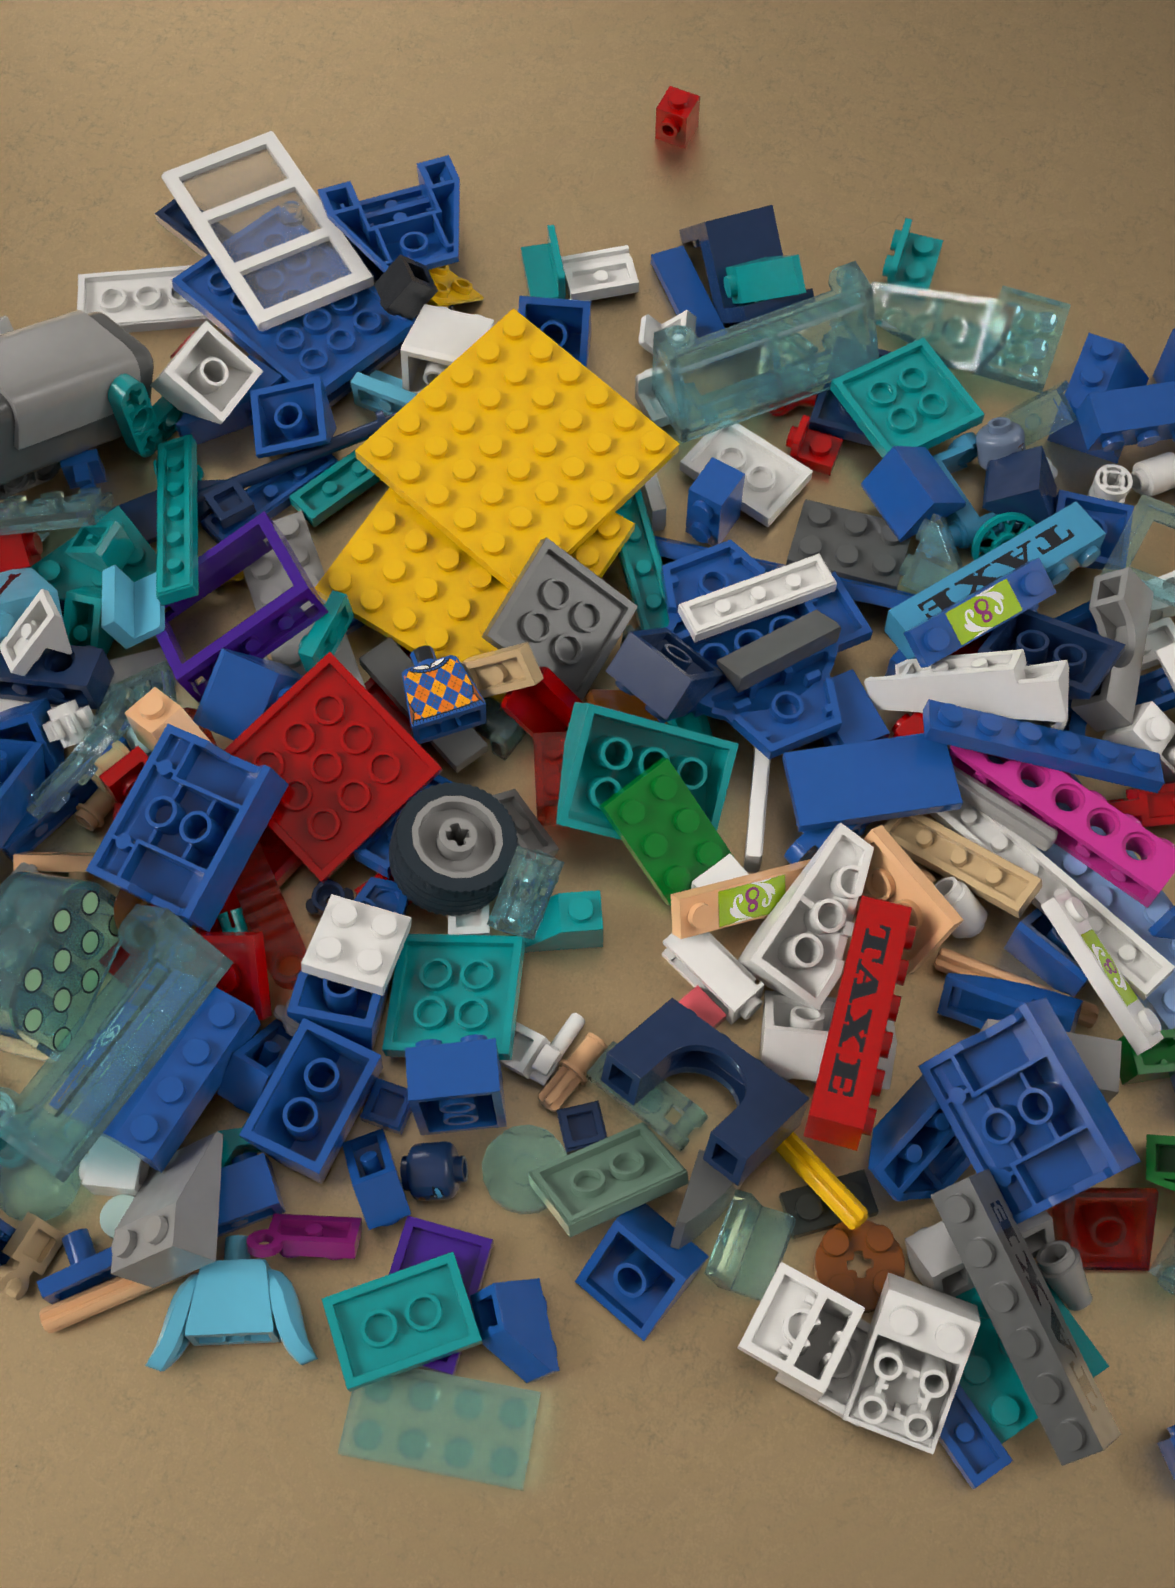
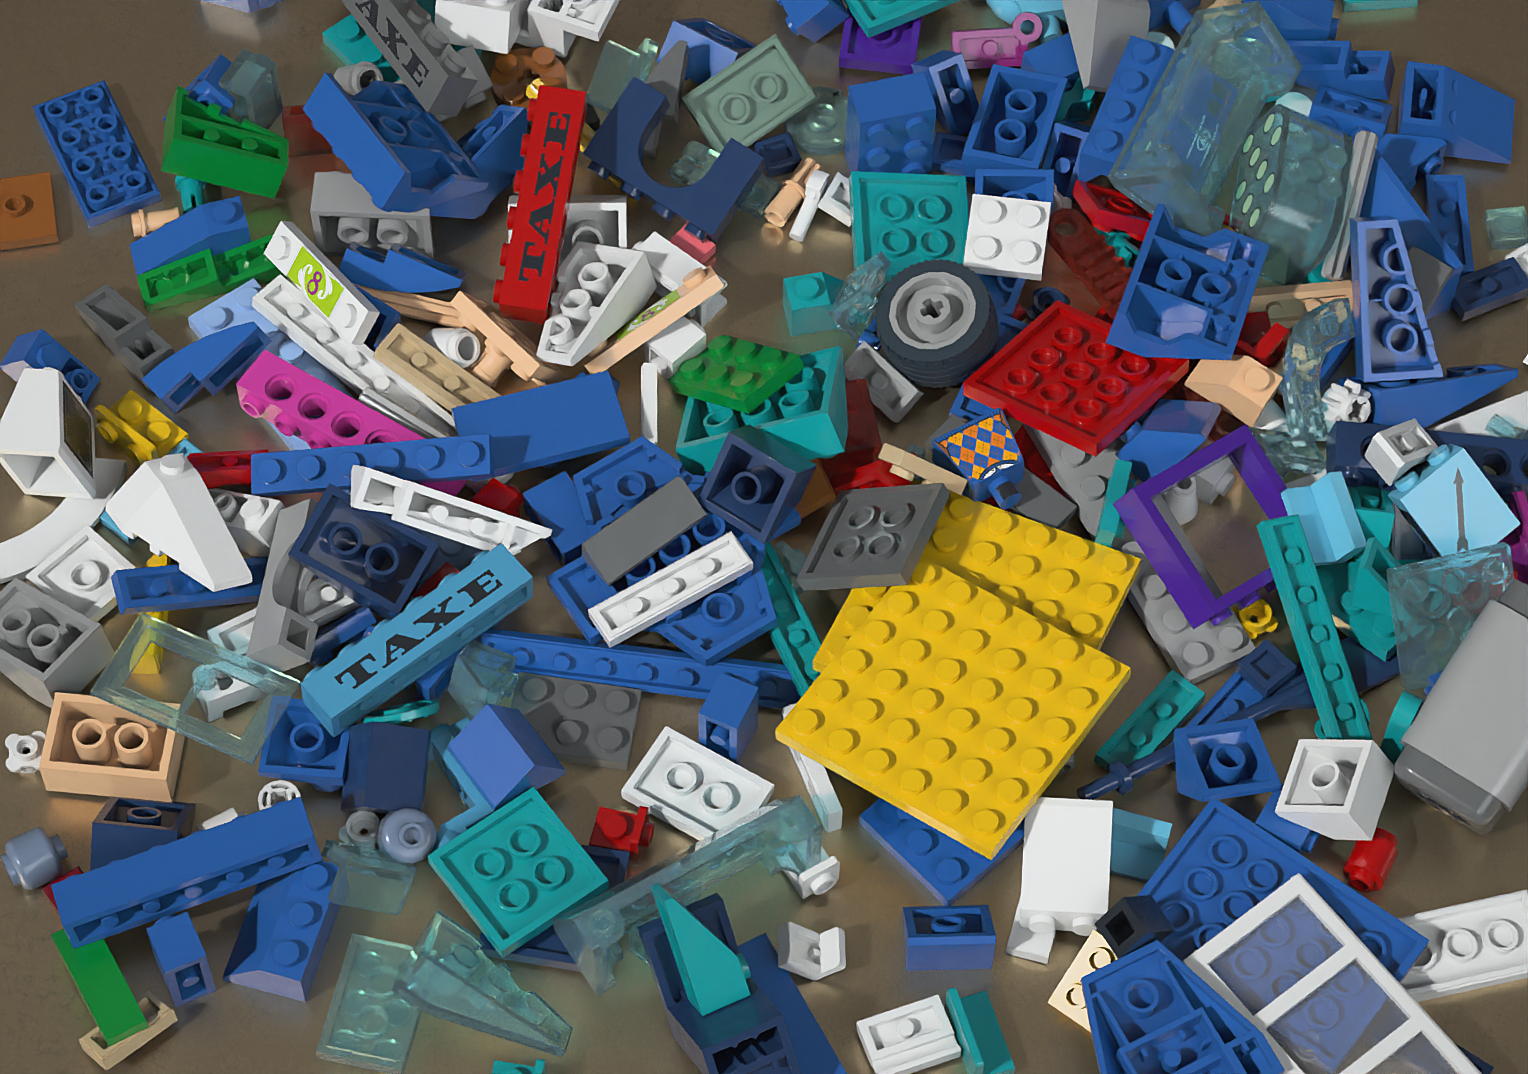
camera: 170 degrees right, 5 degrees down
blue plate [903,558,1057,668] -> none

